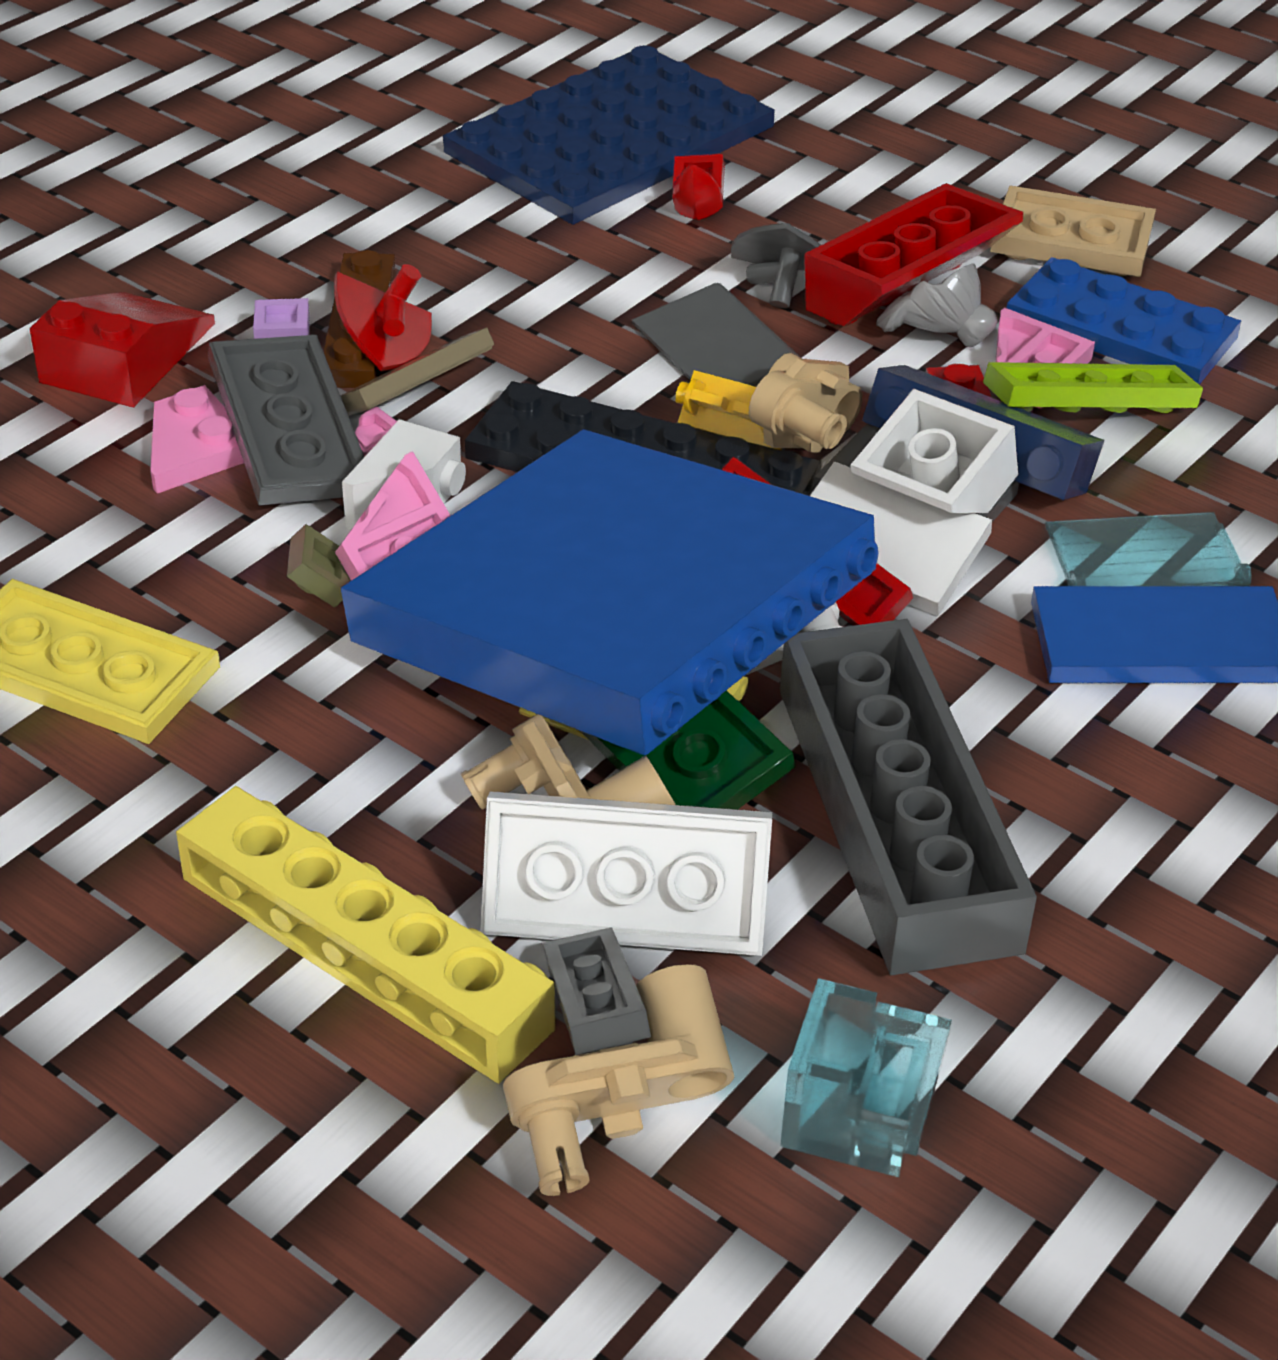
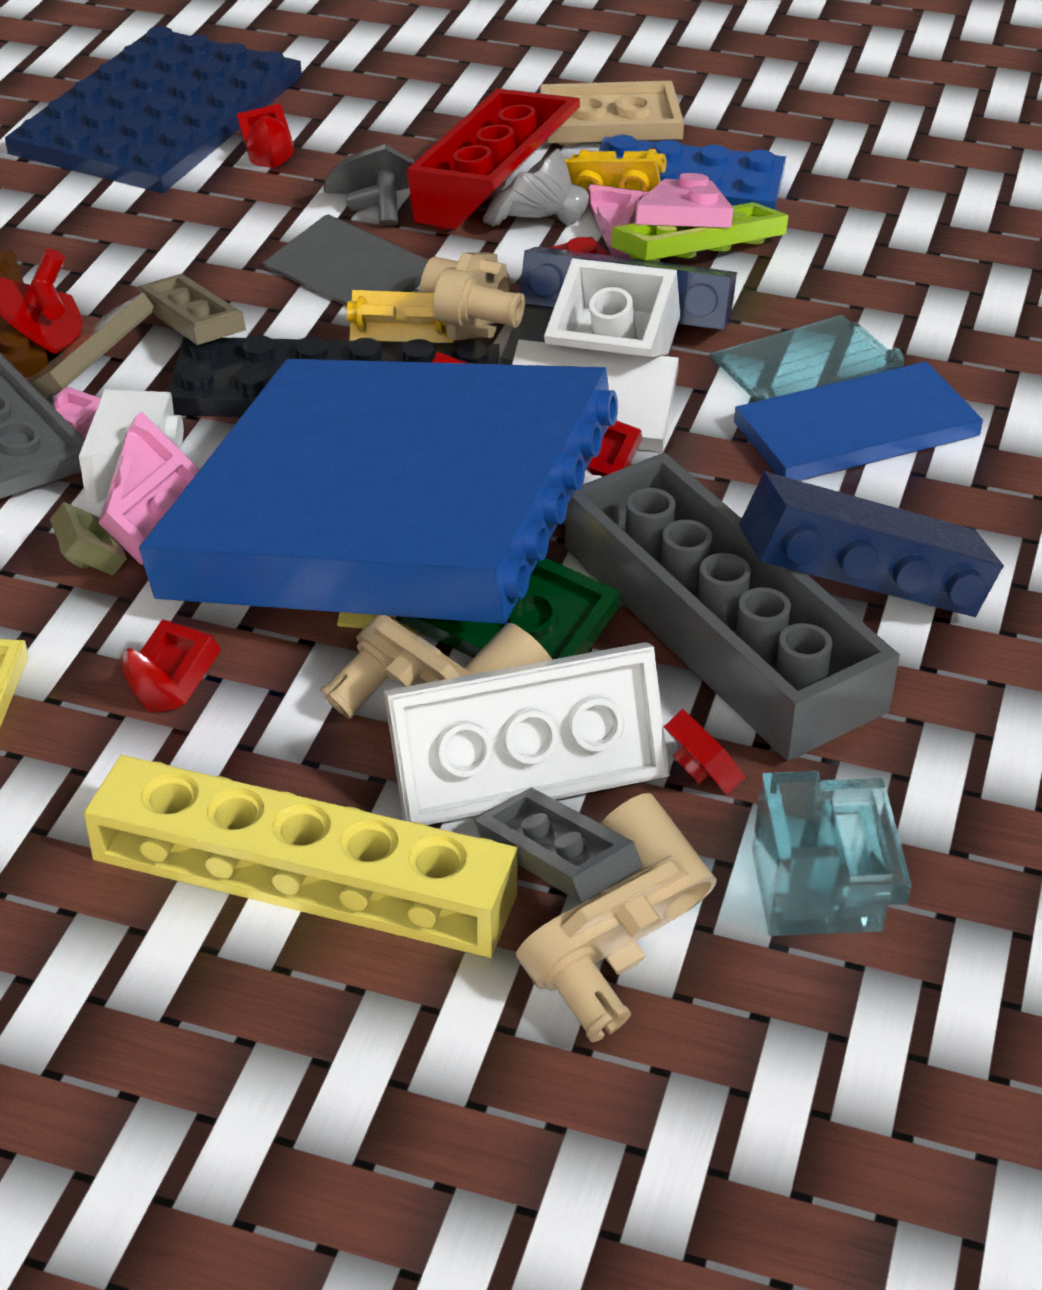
camera: 20 degrees left, 0 degrees up
none -> red plate [121,619,221,712]
none -> dark tan tile [136,274,246,345]
none -> yellow hinge [564,149,666,193]
none -> bright pink wing [635,173,733,228]
none -> red plate [663,708,746,795]
none -> dark blue brick [739,471,1004,618]

